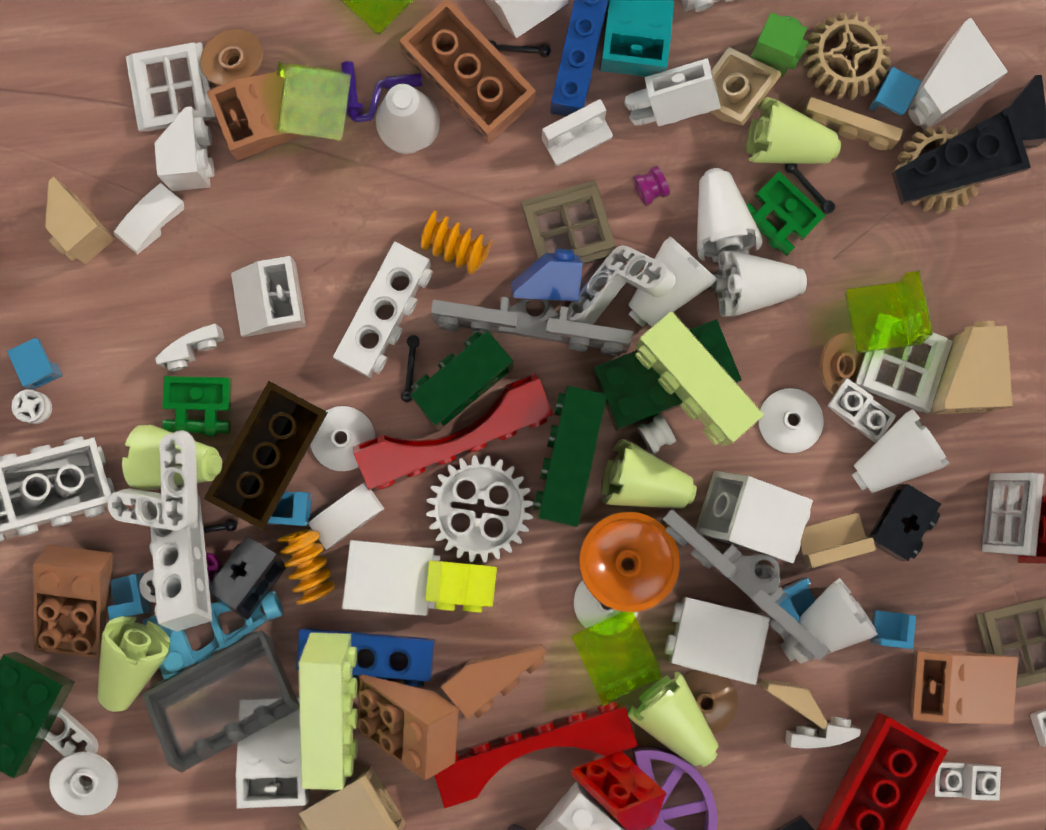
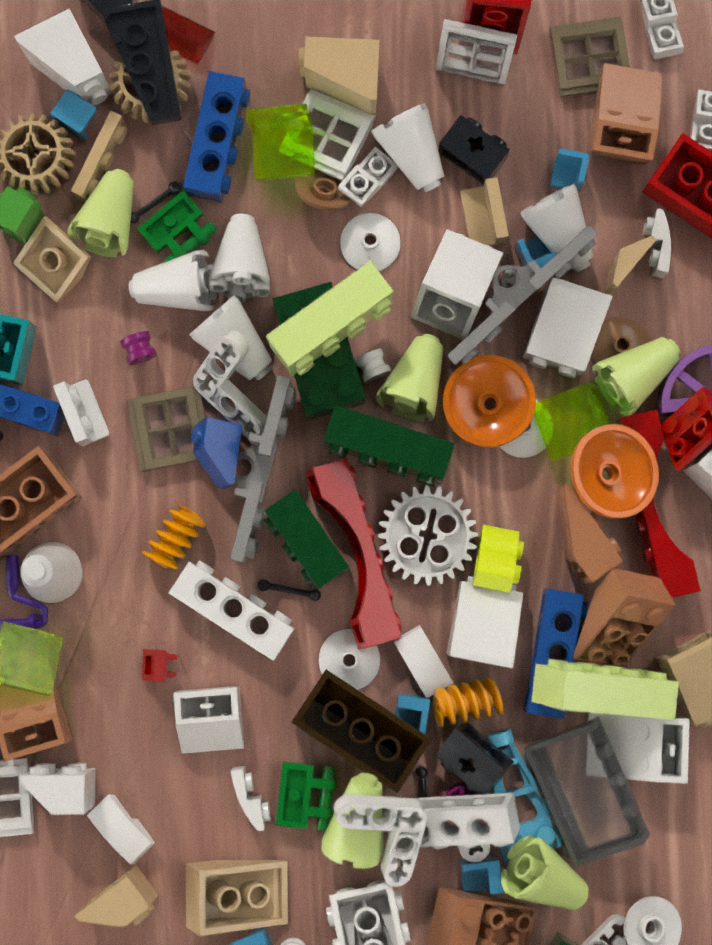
camera: 80 degrees left, 0 degrees up
white hinge [624,58,721,127] -> none
none -> red tile [142,649,177,682]
none -> clear red slope [162,6,215,64]
none -> blue brick [183,71,250,202]
none -> tan slope [186,860,288,936]
none -> orange dish [570,424,659,519]

